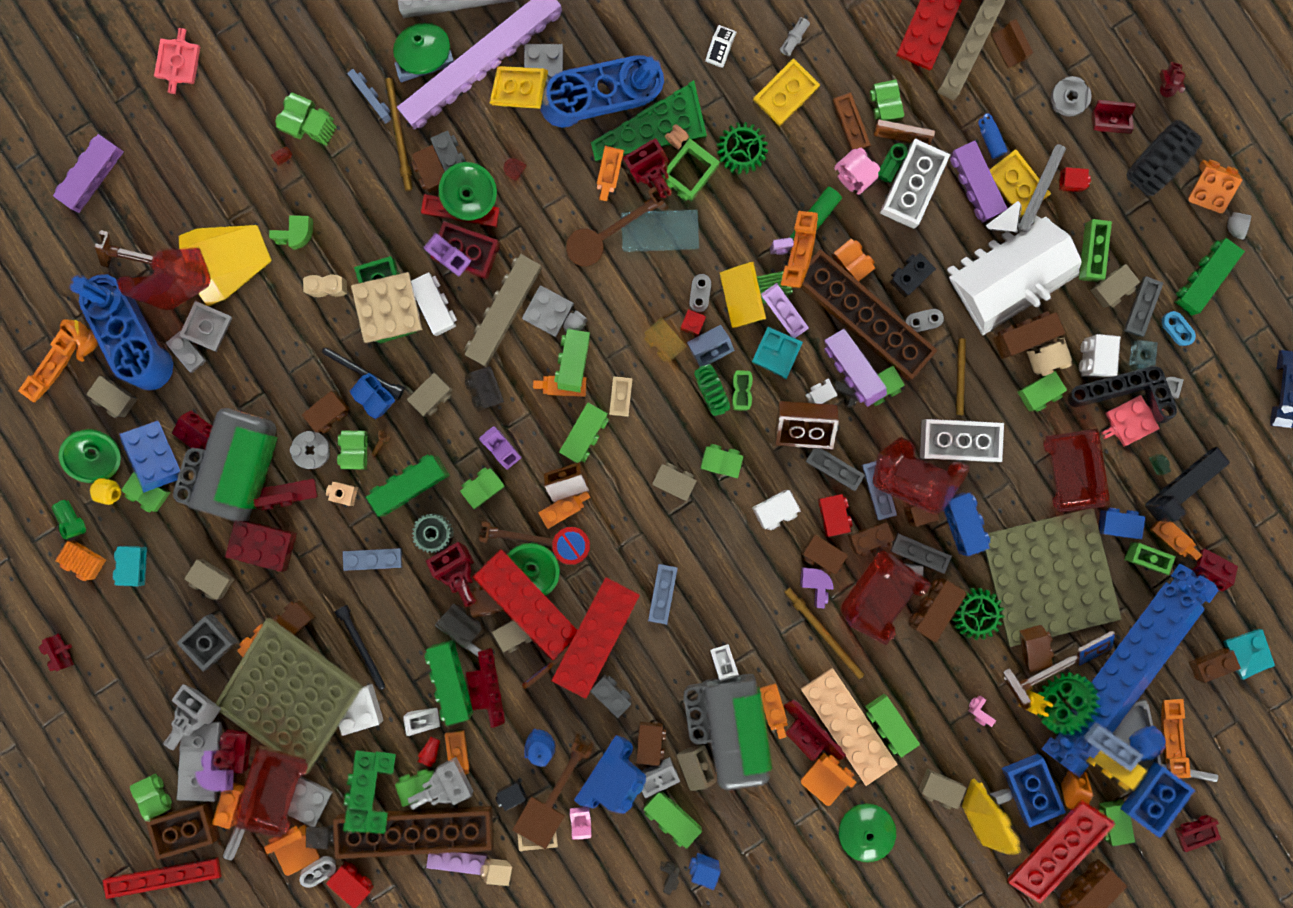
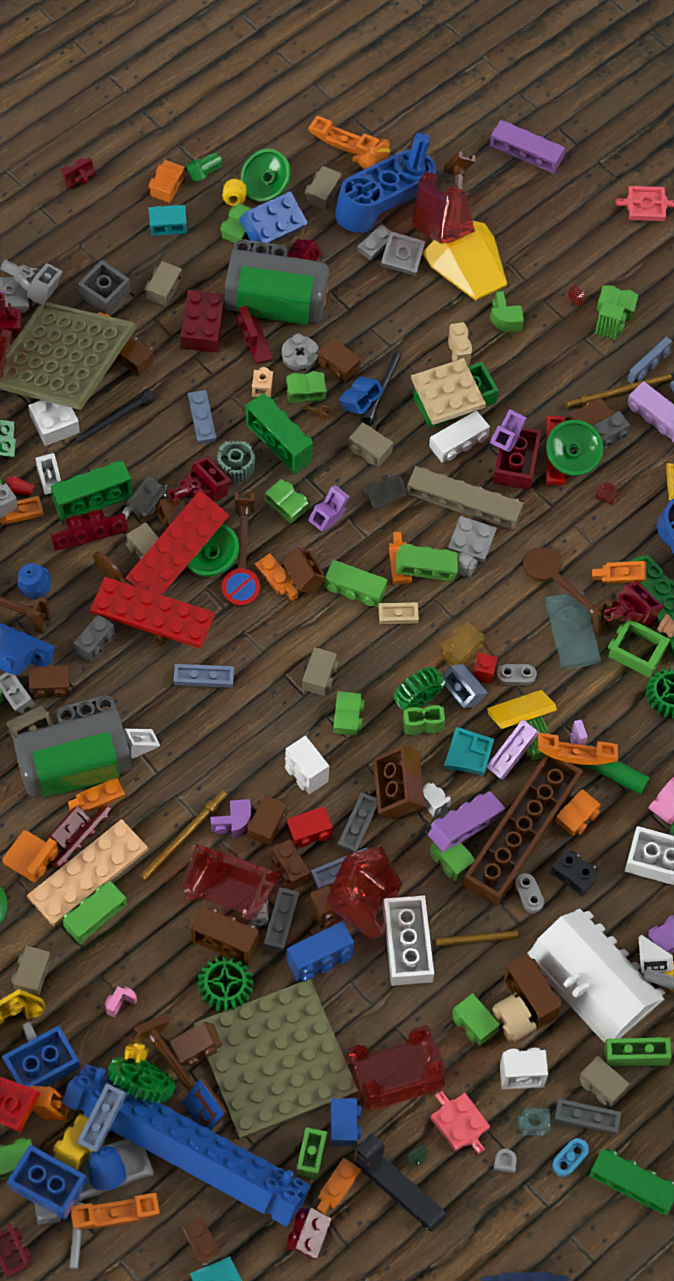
camera: 80 degrees right, 25 degrees down
black beam [1067,366,1177,424] -> none

